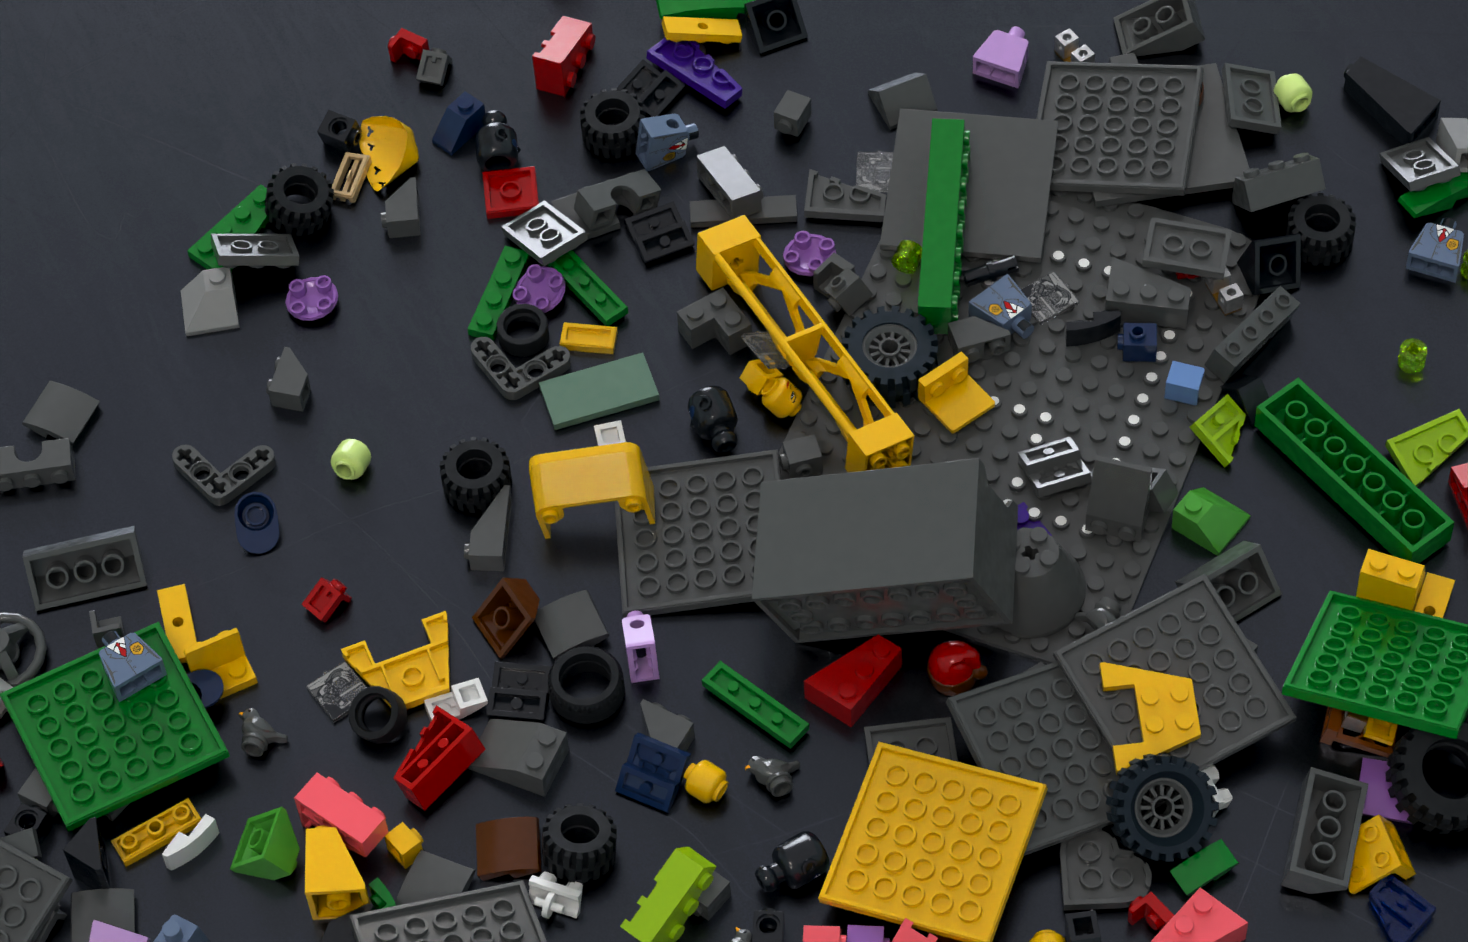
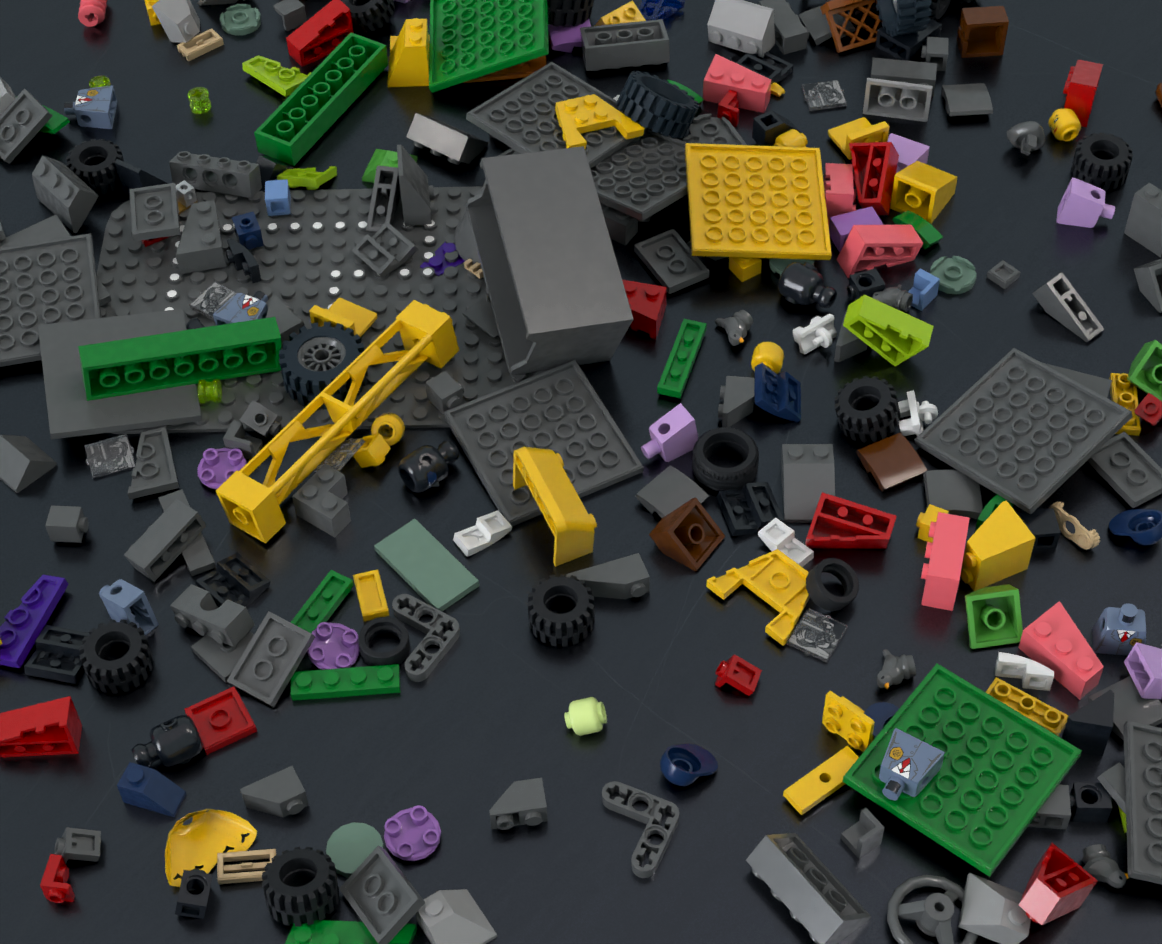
camera: 115 degrees left, 5 degrees down
none -> sand green tile [326,822,384,878]
none -> white hips [793,313,837,355]
none -> coral wedge [1018,601,1104,700]

